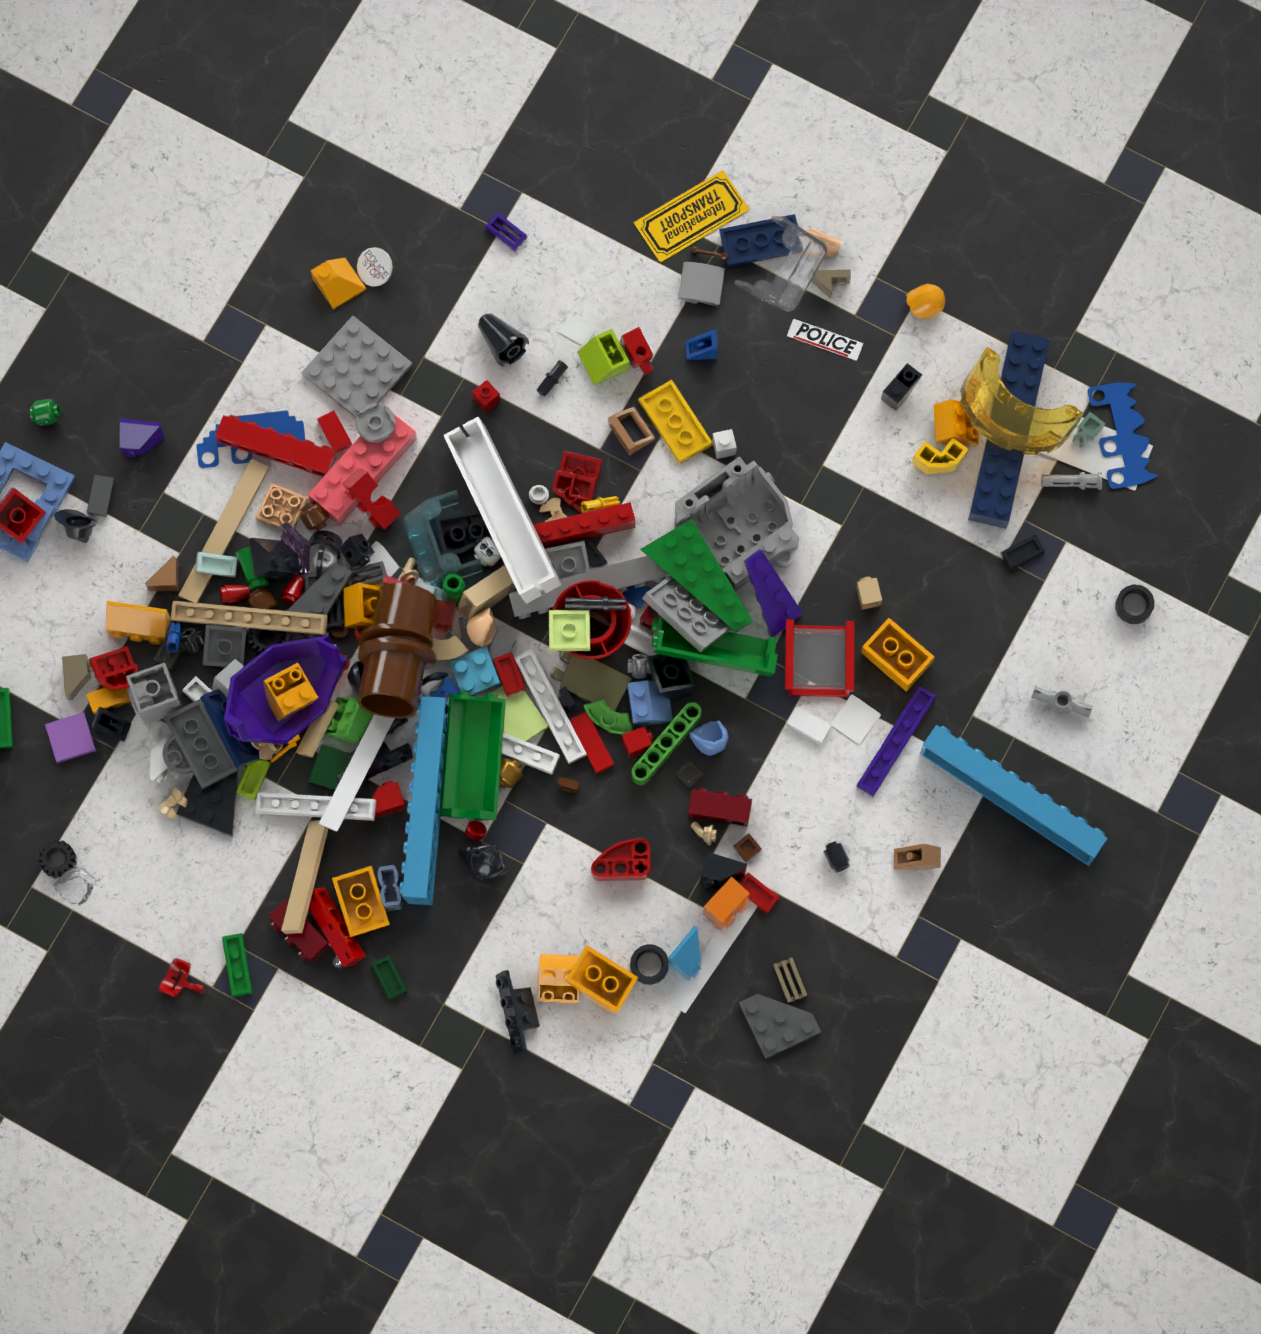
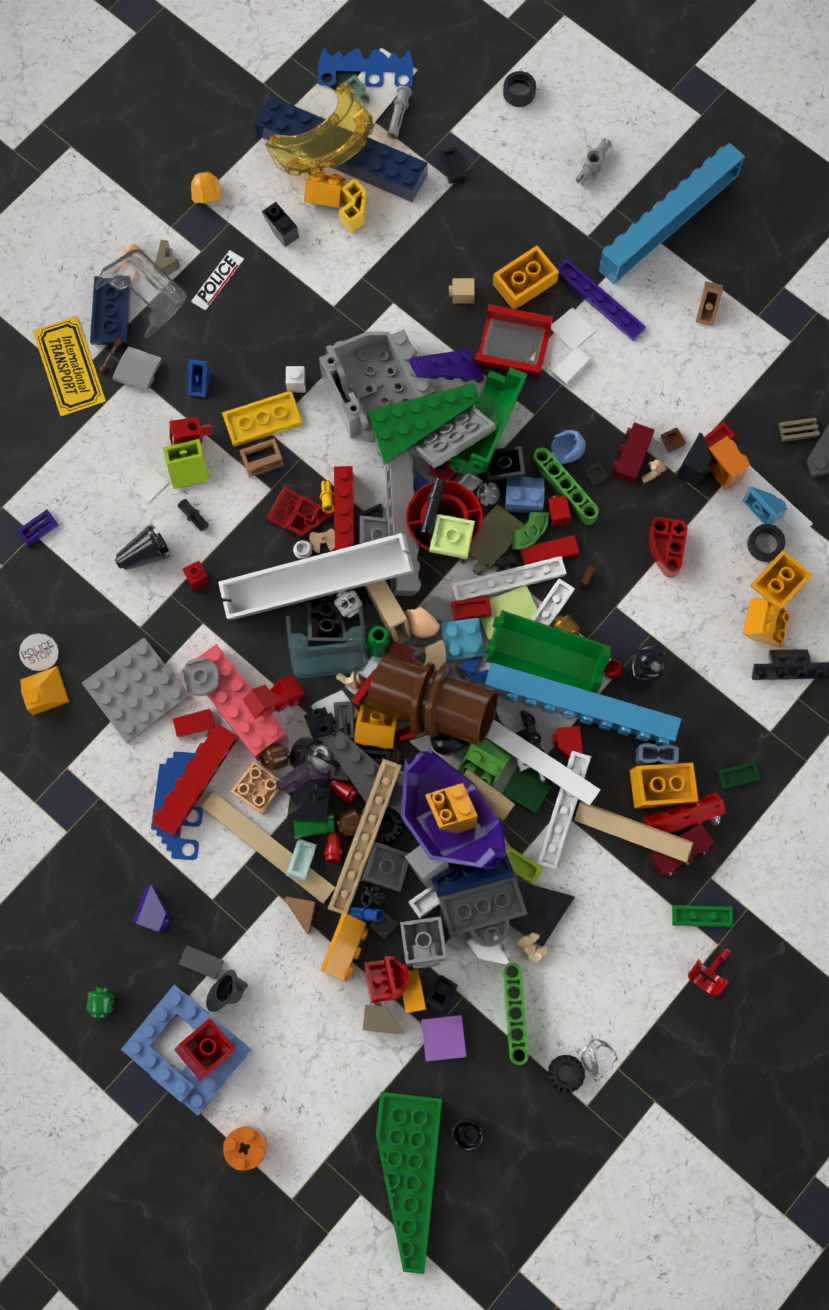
camera: 75 degrees left, 0 degrees up
black brick [823,841,850,873] -> none
none -> bright green beam [503,962,529,1065]

